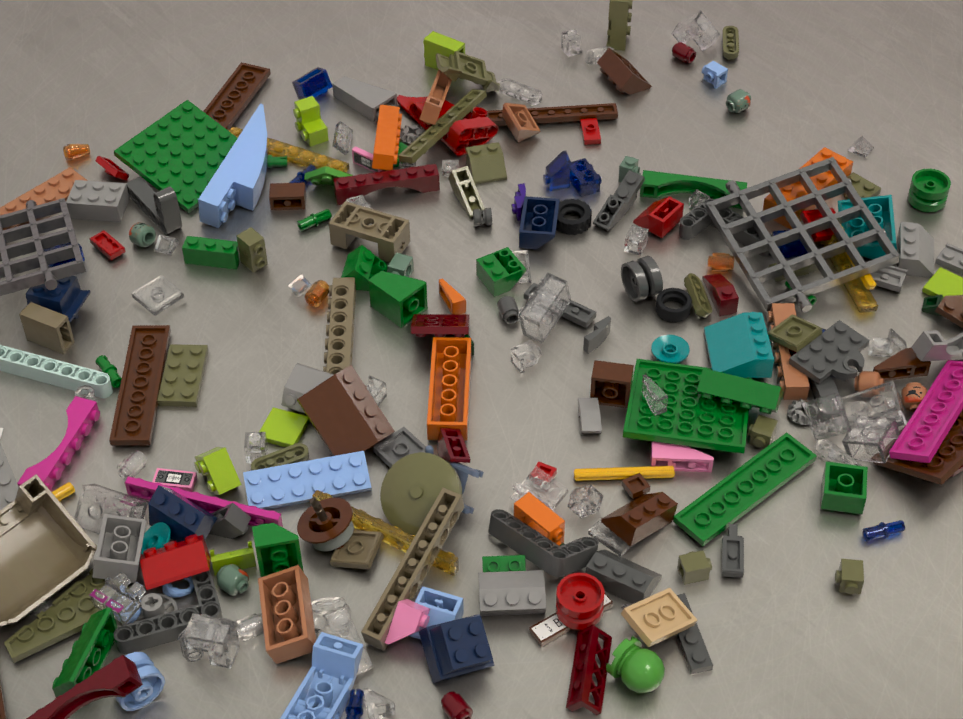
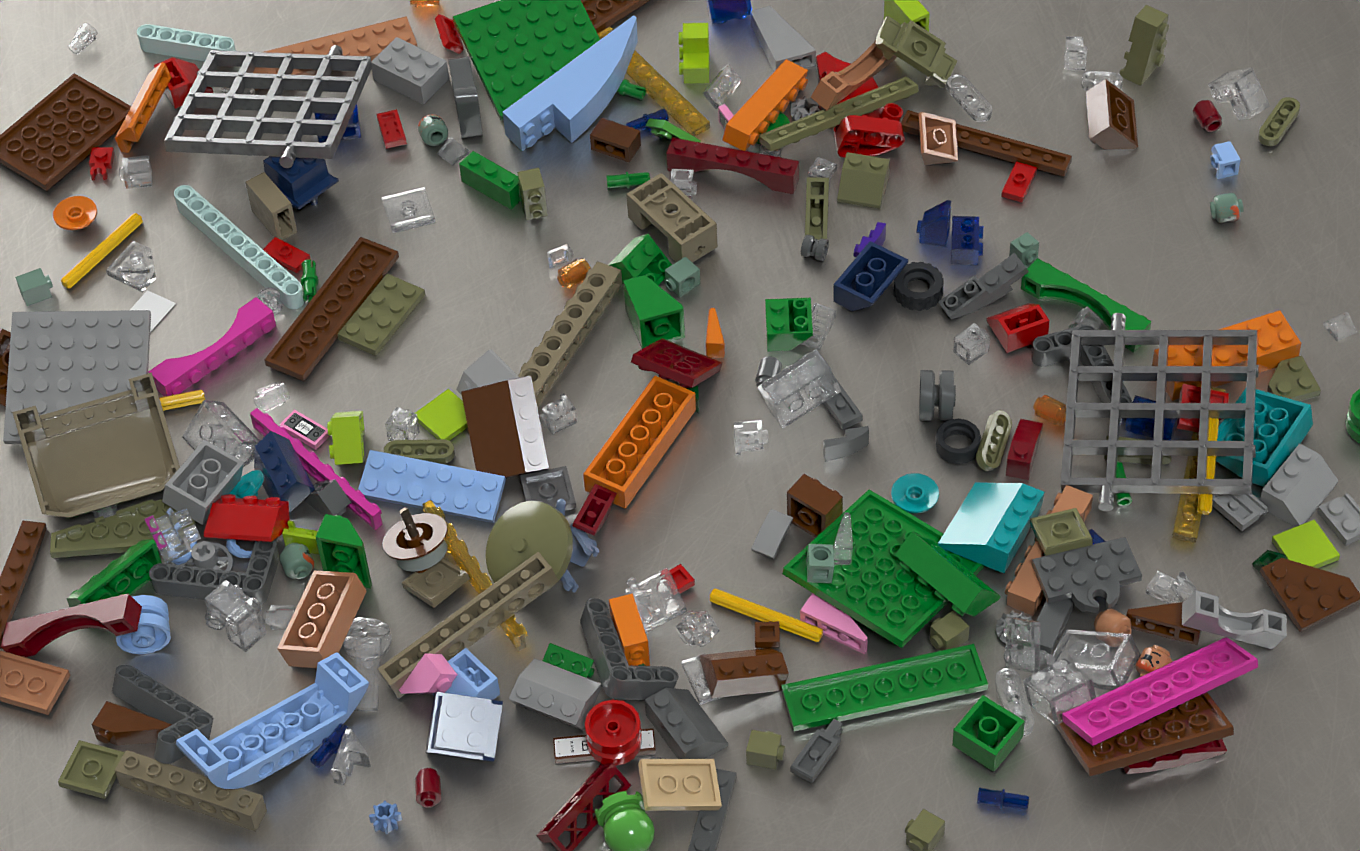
camera: 30 degrees right, 5 degrees up
none -> red plate [263,237,311,273]
none -> sand green brick [806,544,834,583]

